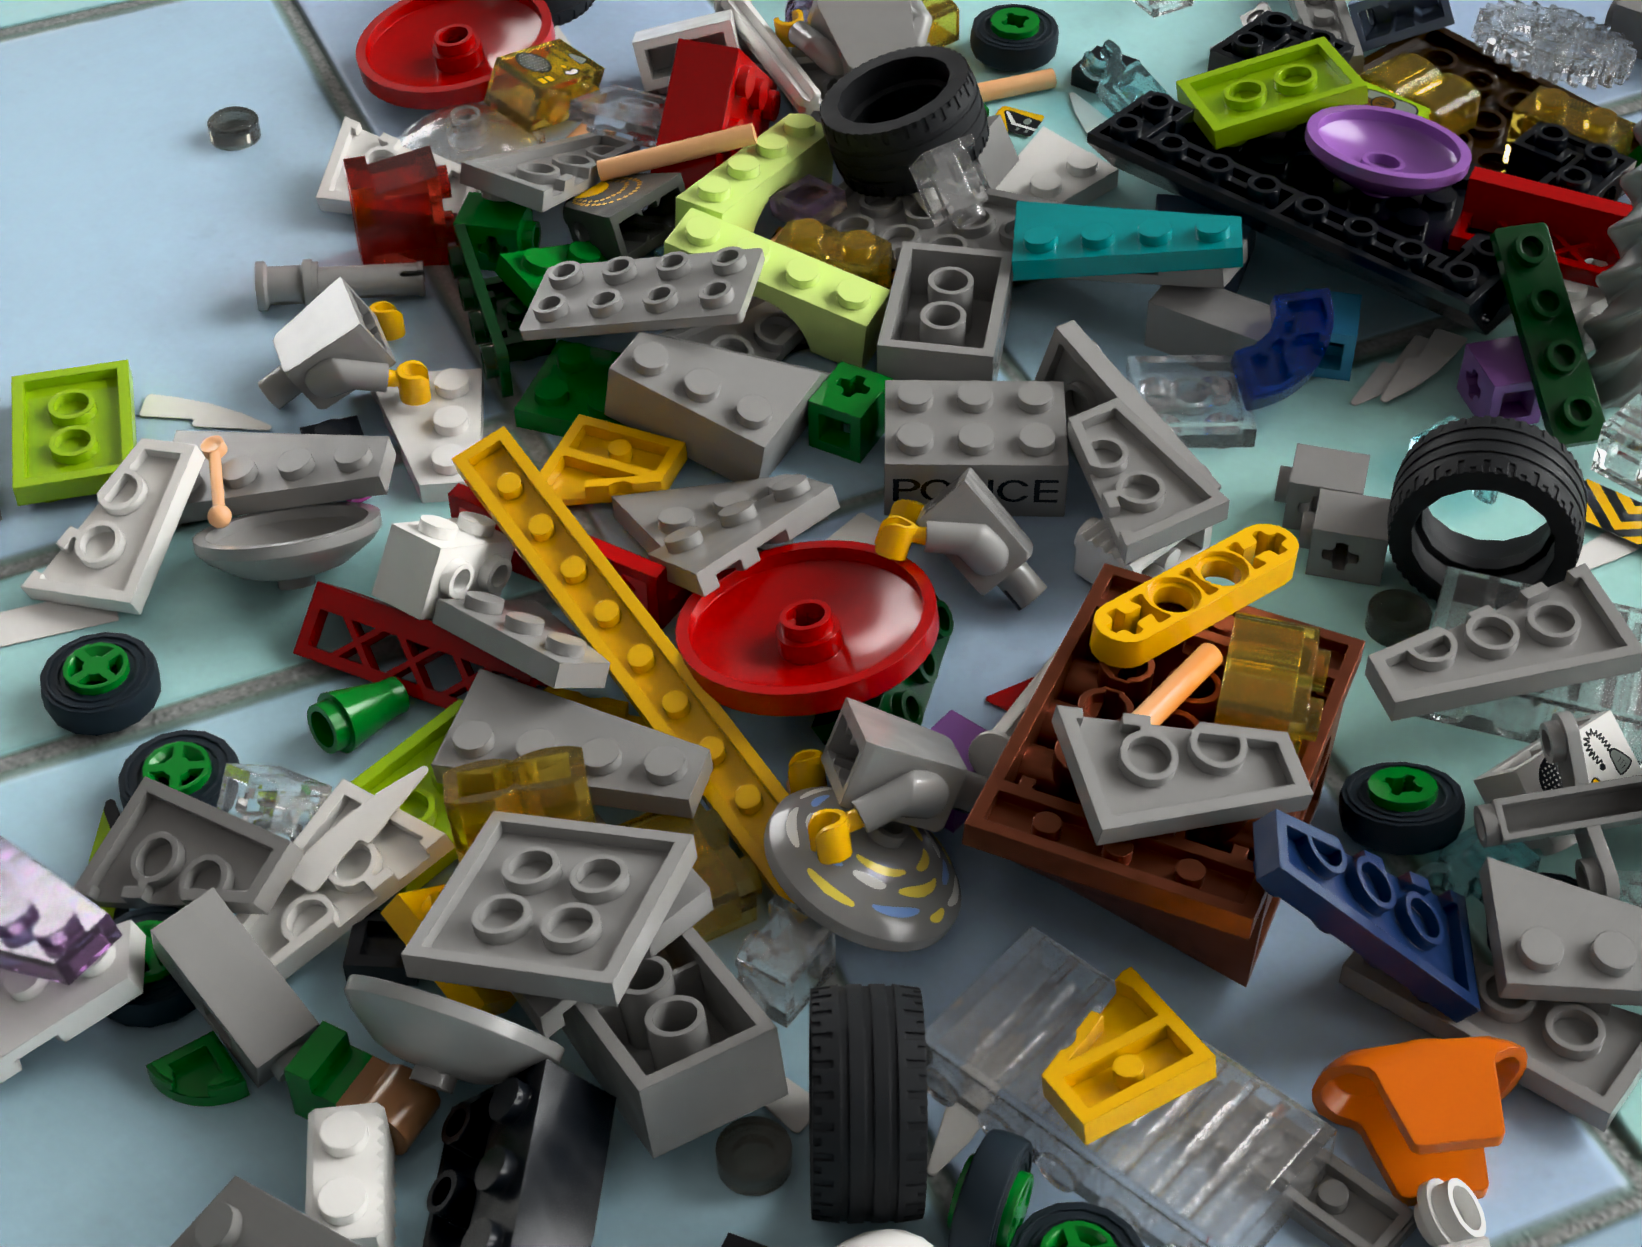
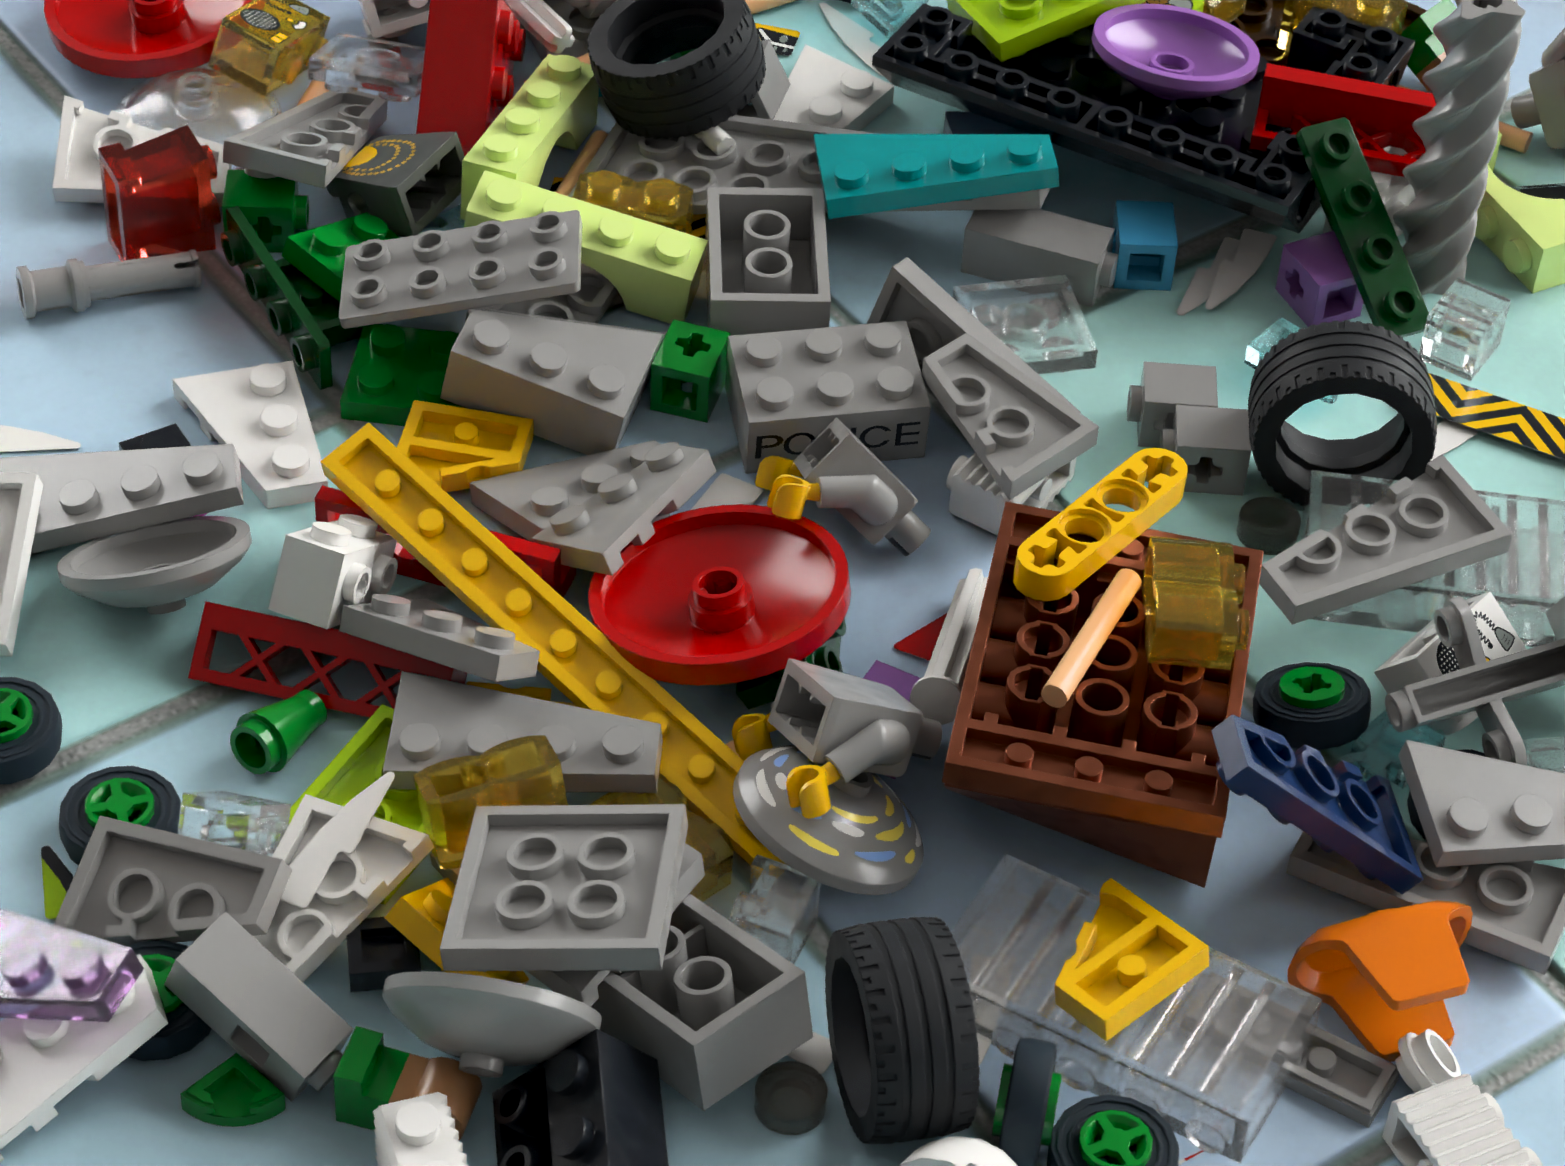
camera: 15 degrees left, 0 degrees up
light nougat hinge [200,435,232,528] -> none
light grey torso [258,276,431,409] -> none
light nougat bar [596,123,758,182] -> none
plate [769,174,848,233] -> none
clear brick [909,134,989,229] -> none
light grey wing [1051,705,1314,846] -> none
clear blue tile [1231,288,1334,411] -> none

